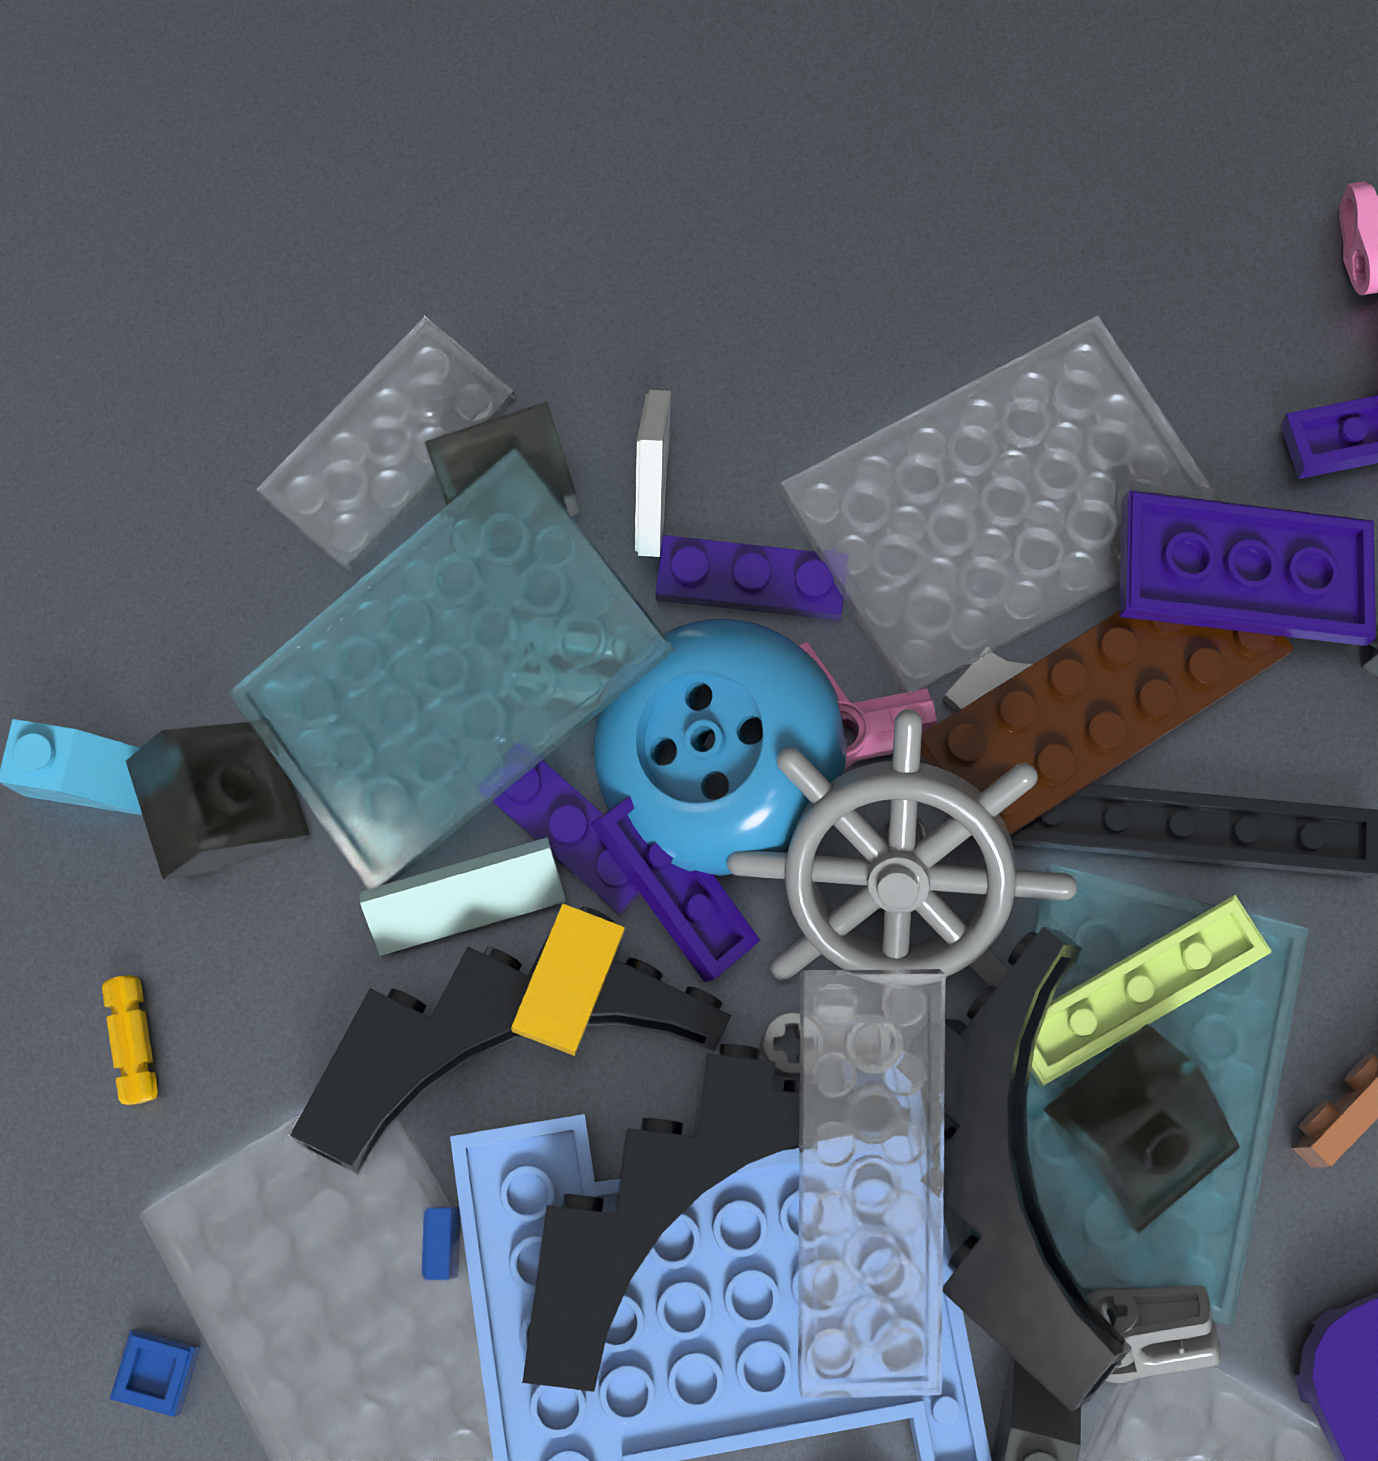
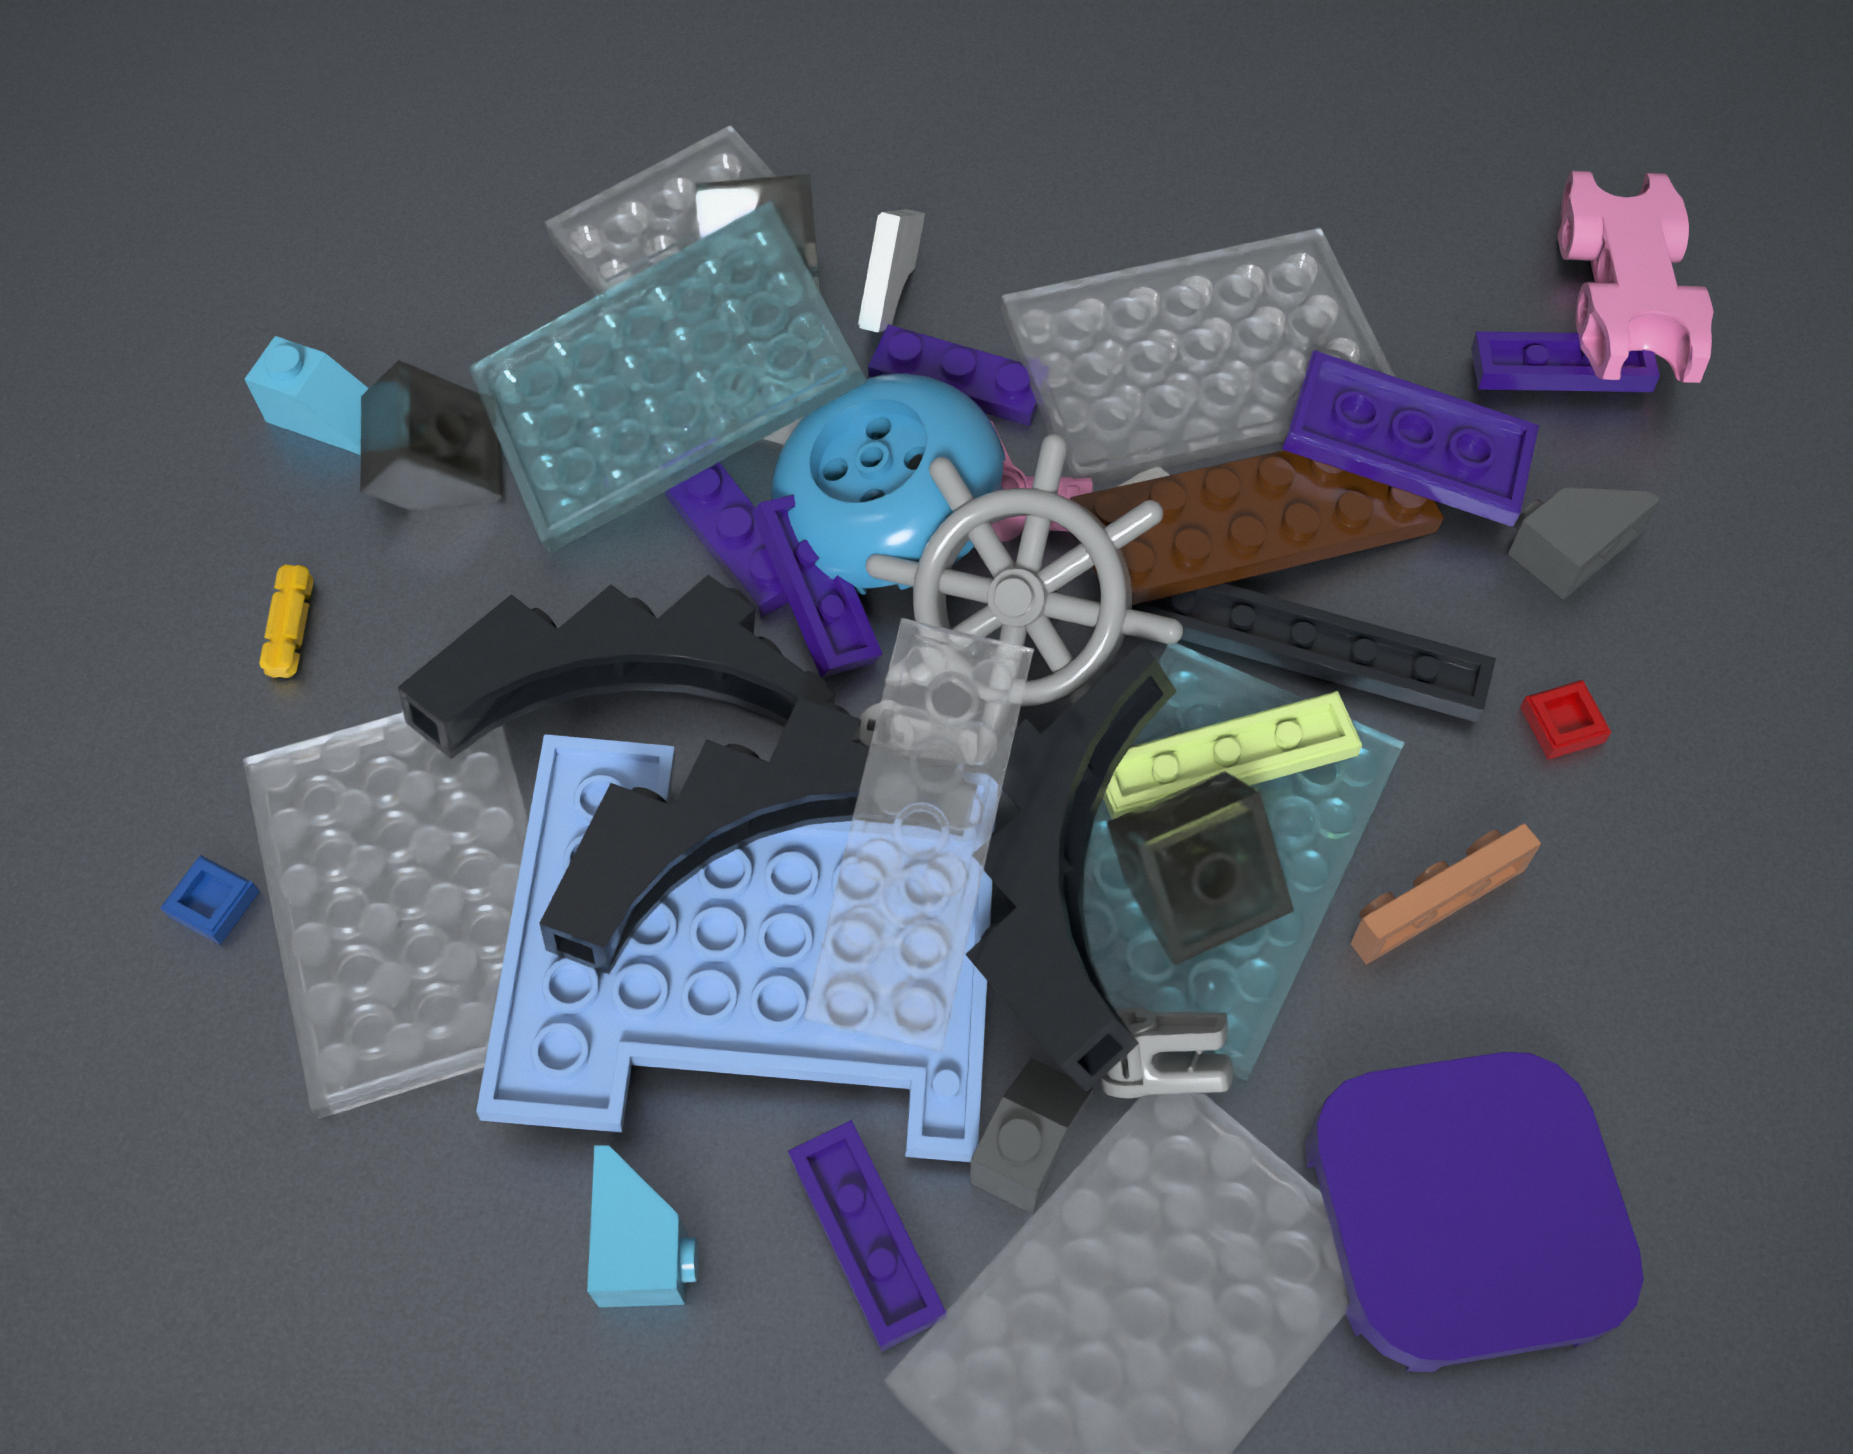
camera: 10 degrees right, 15 degrees down
light aqua tile [360,837,567,956] -> none
blue tile [421,1207,460,1280] -> none
yellow tile [511,903,625,1056] -> none

